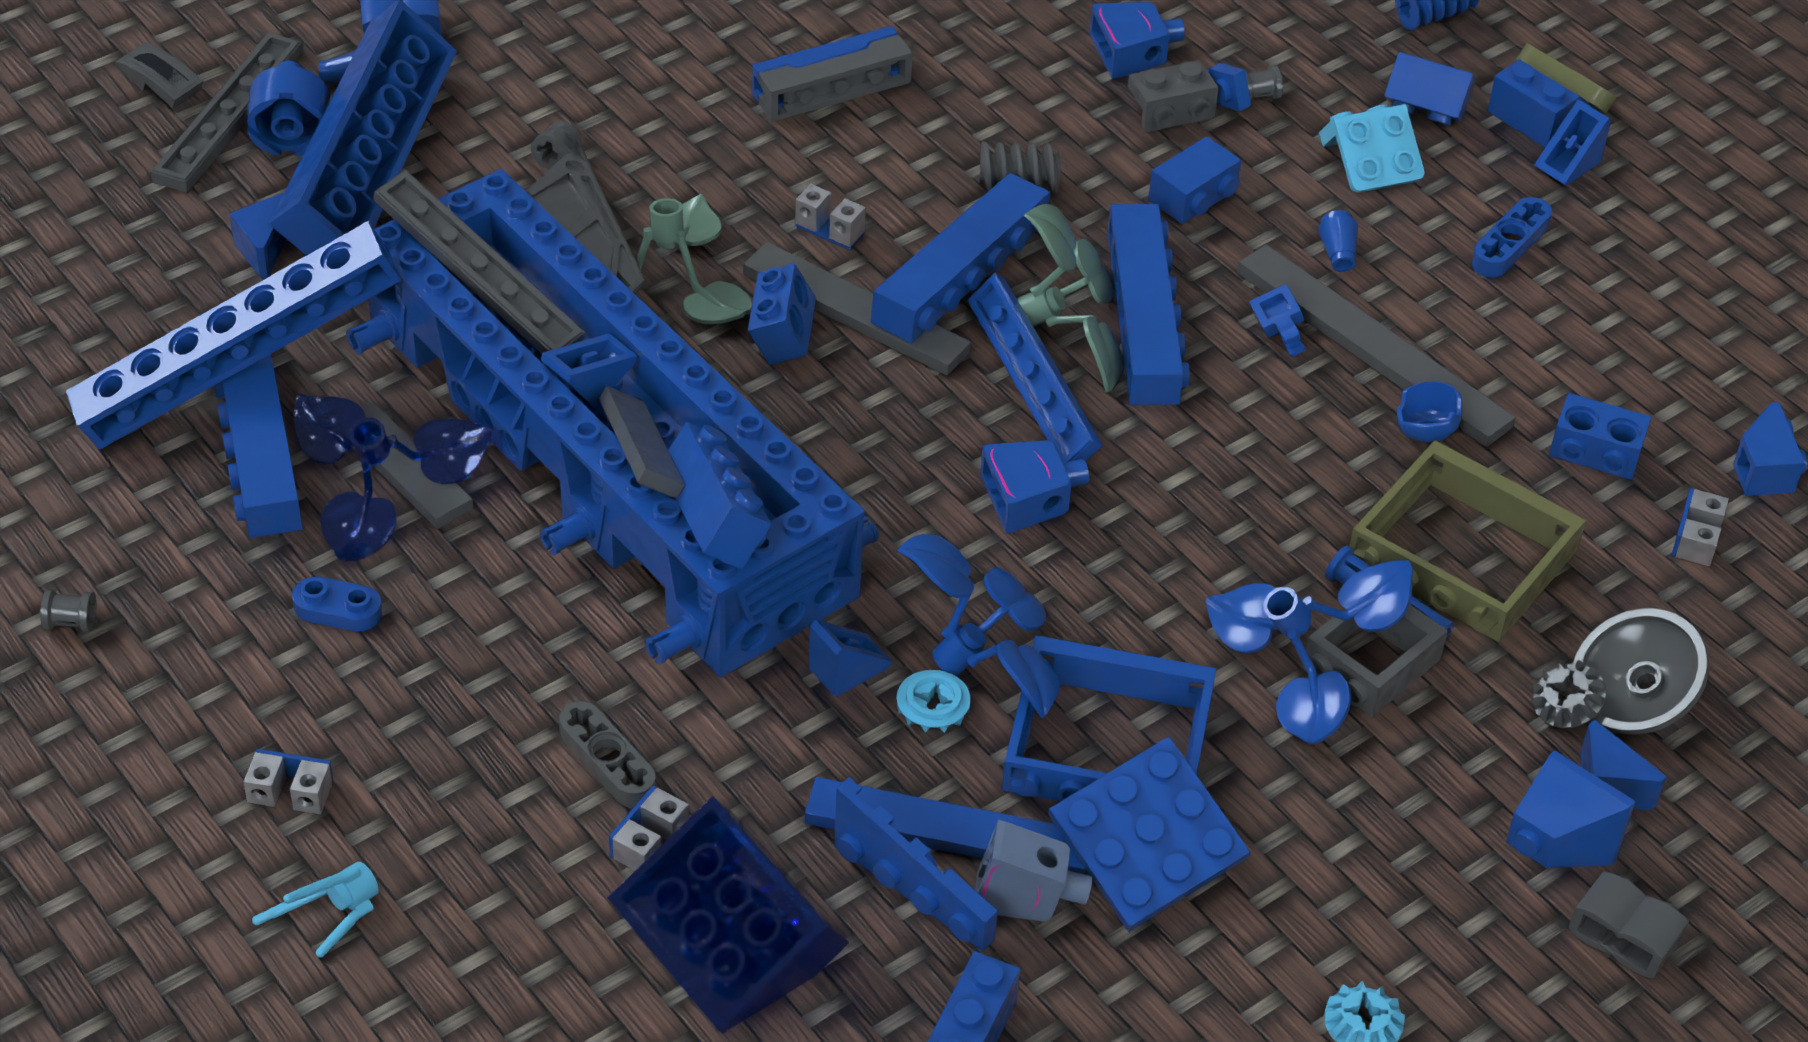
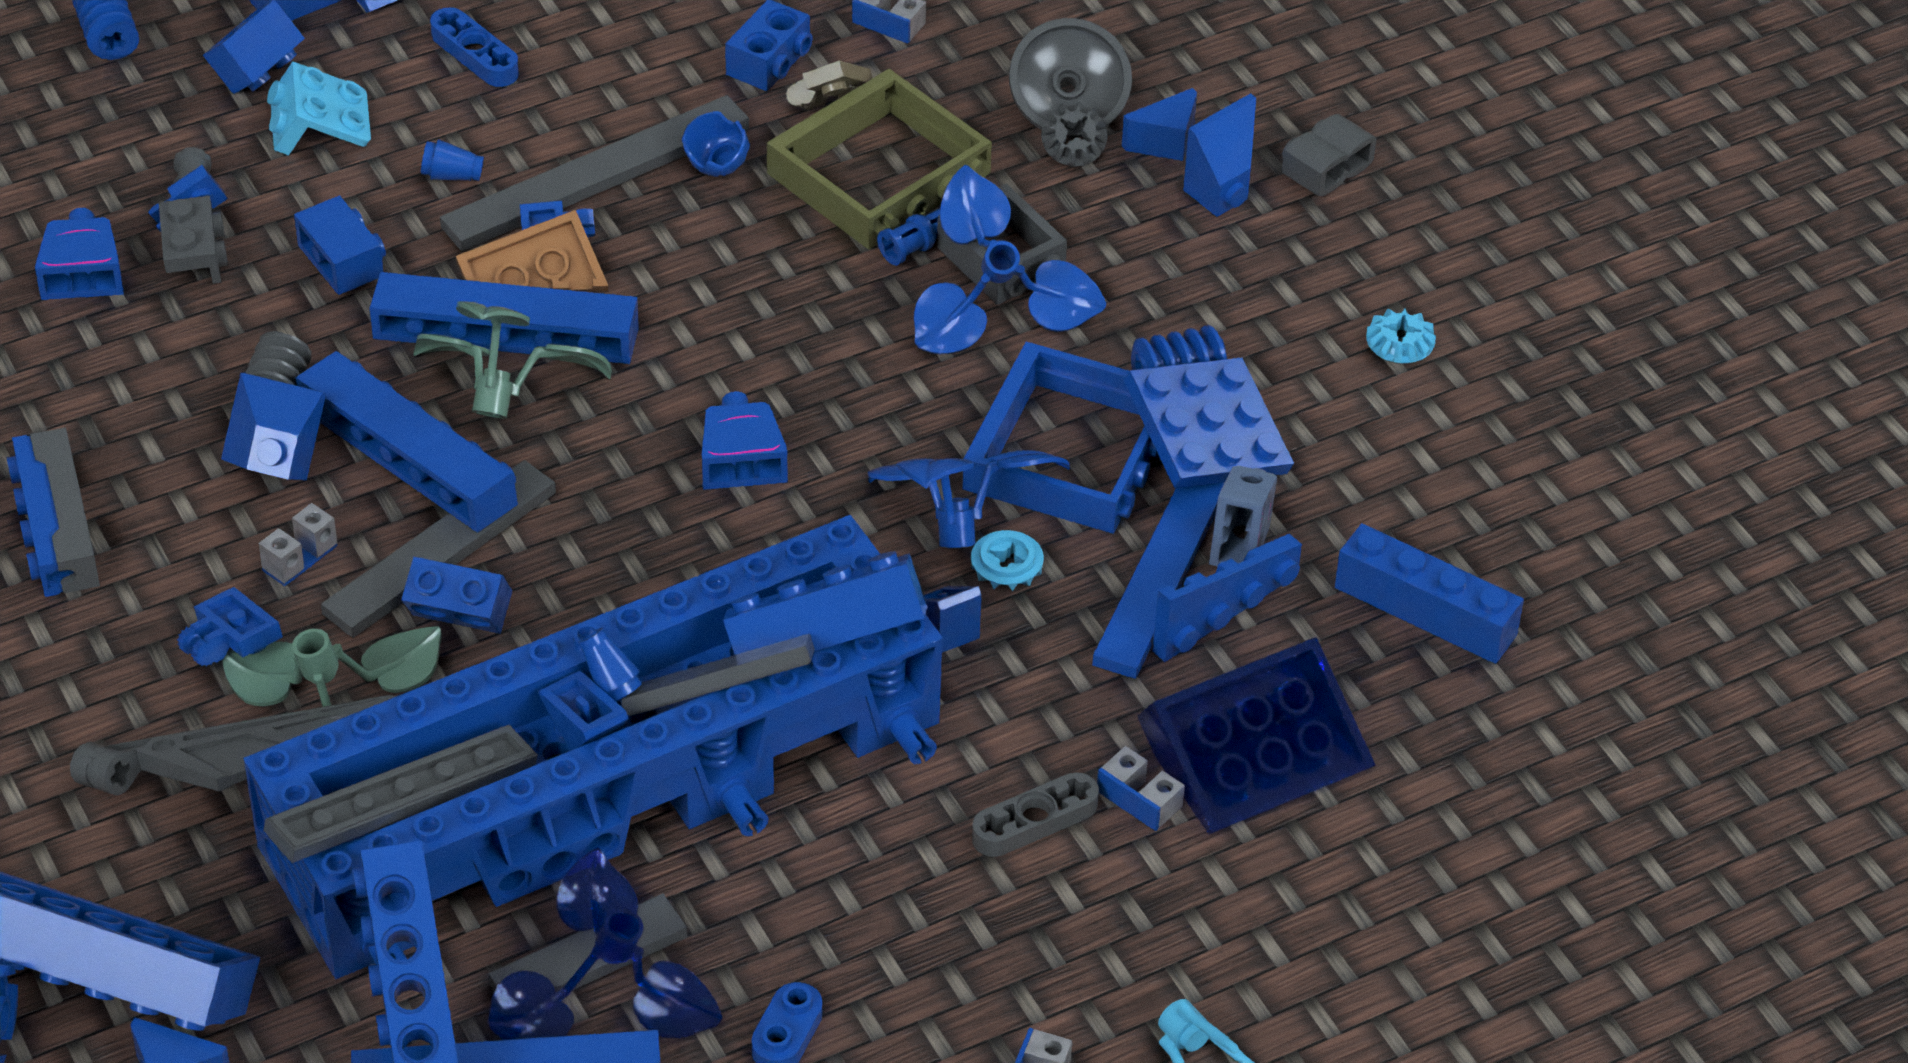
camera: 80 degrees left, 0 degrees up
blue tile [967,273,1102,463] -> none
none -> blue hinge [177,587,283,667]
none -> blue slope [221,372,326,480]
none -> medium nougat wing [456,210,608,292]
none -> blue cone [578,628,642,701]
none -> dark tan hinge [785,60,873,110]
none -> blue piece [1131,325,1228,370]

